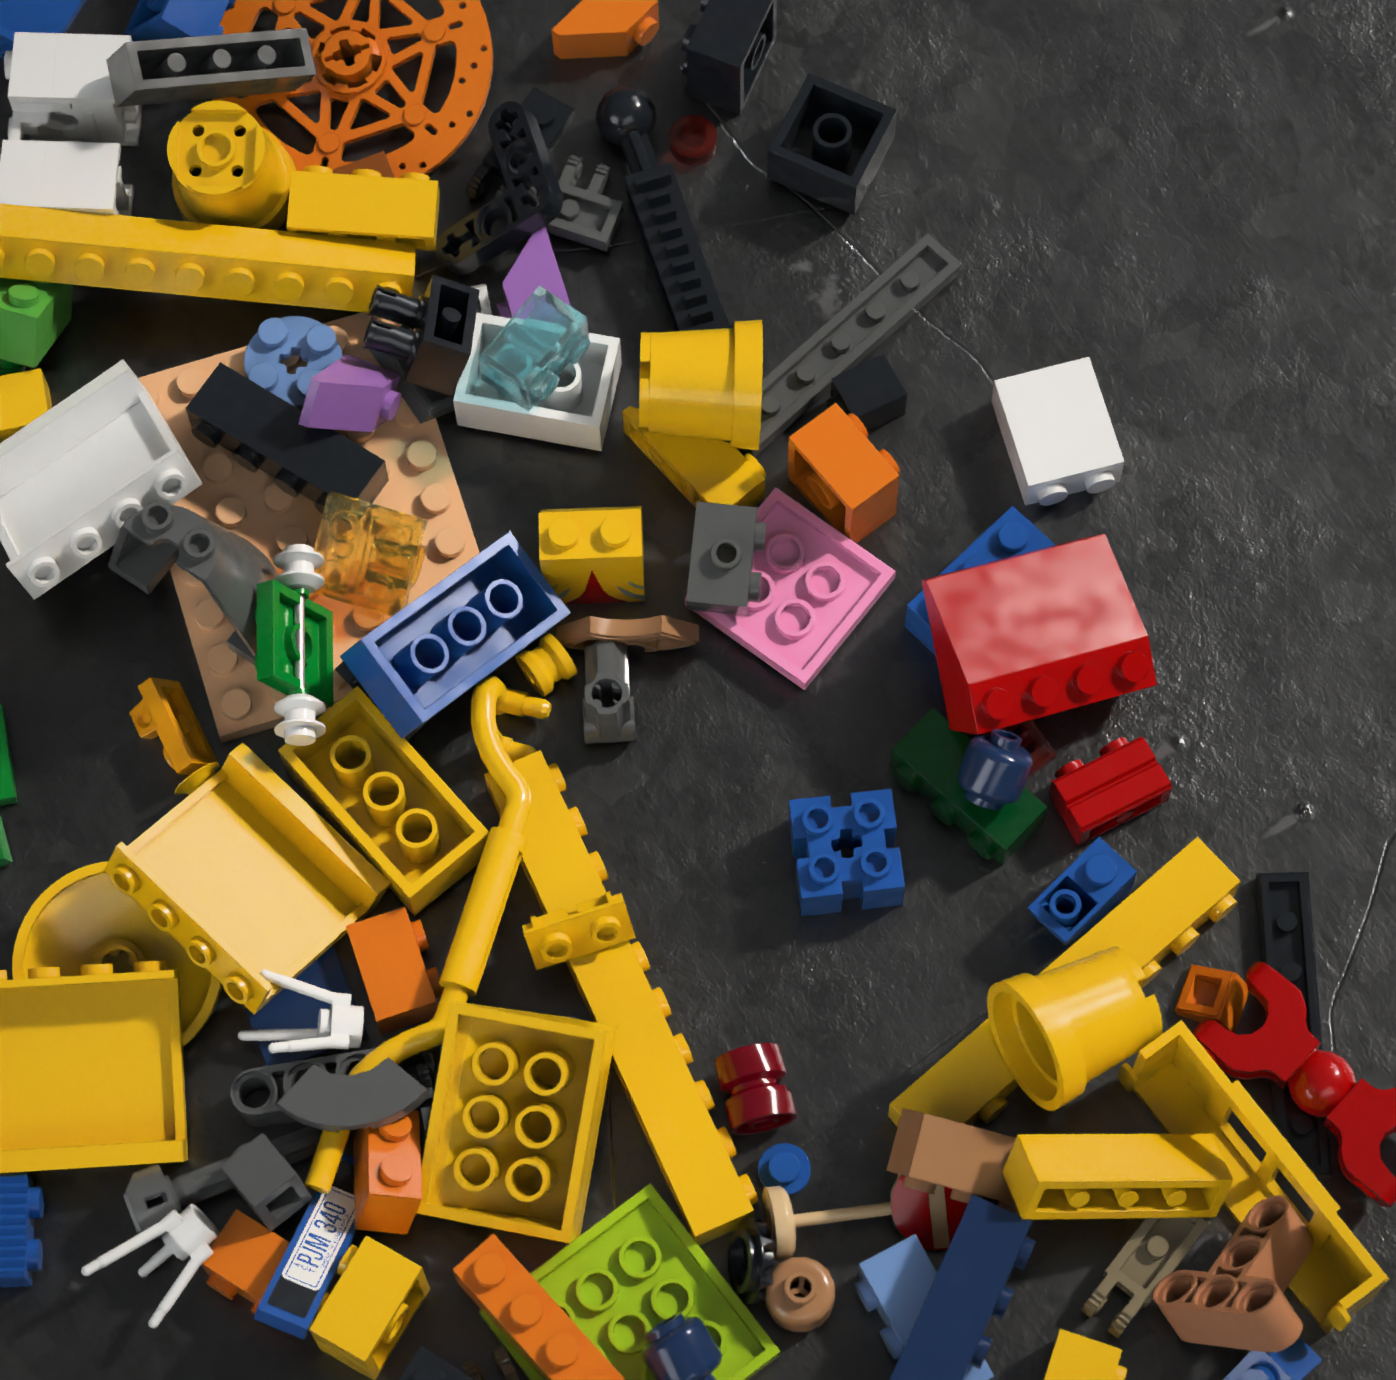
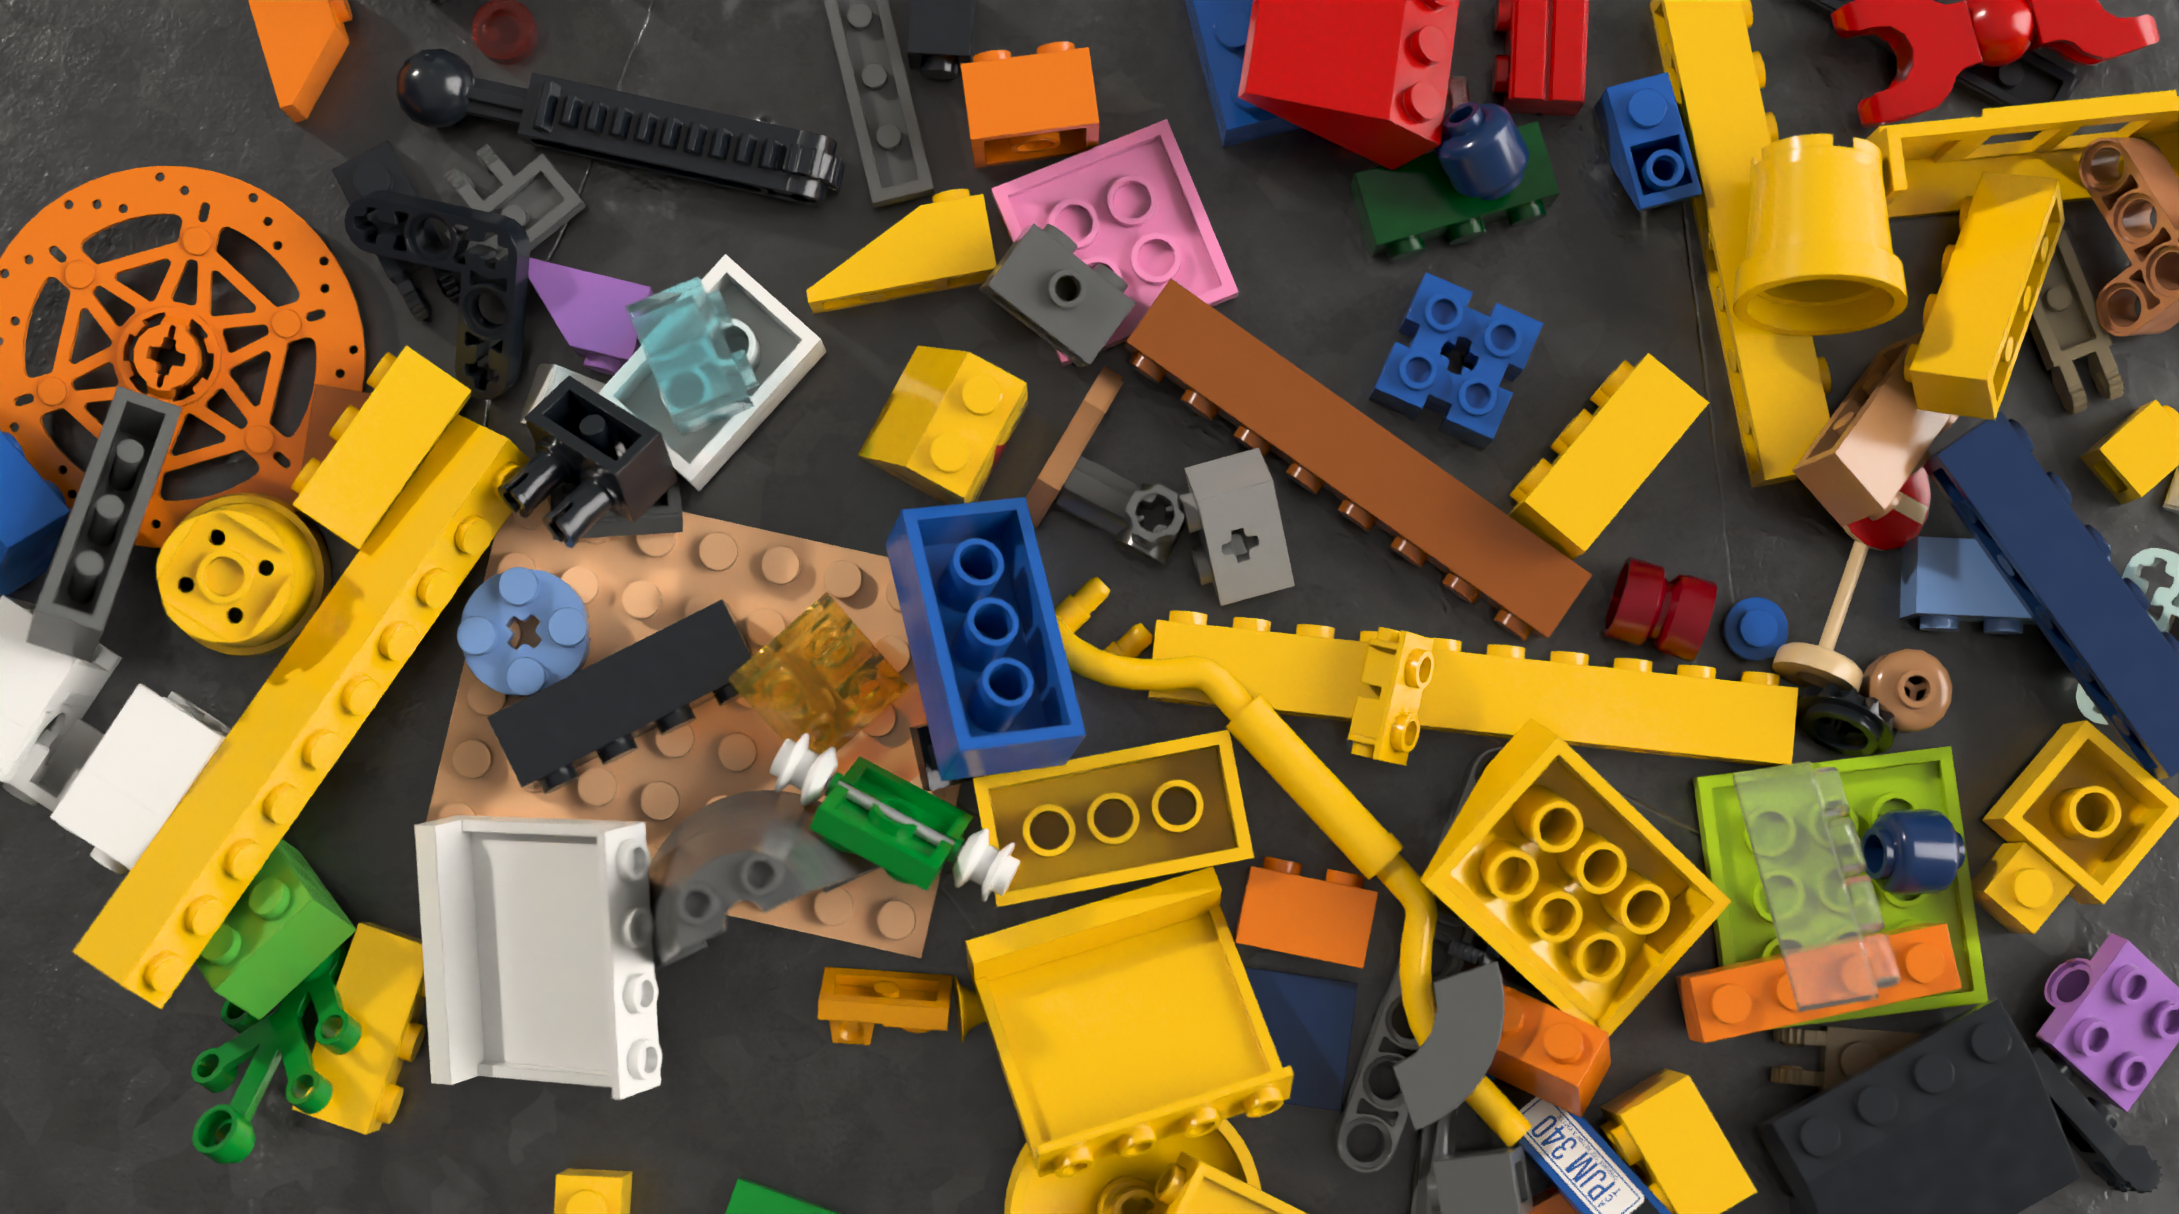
camera: 65 degrees left, 15 degrees up
white plant [238,969,364,1053] -> none
medium lavender slope [298,354,401,432] -> none
yellow wheel [515,633,577,697] -> none
yellow piece [638,320,763,450] -> none
orange slope [1174,964,1250,1033] -> none
none -> dark orange brick [1123,278,1592,641]
none -> light grey brick [1179,448,1295,606]
none -> yellow brick [1508,353,1709,560]
none -> clear windscreen [1733,761,1901,1012]

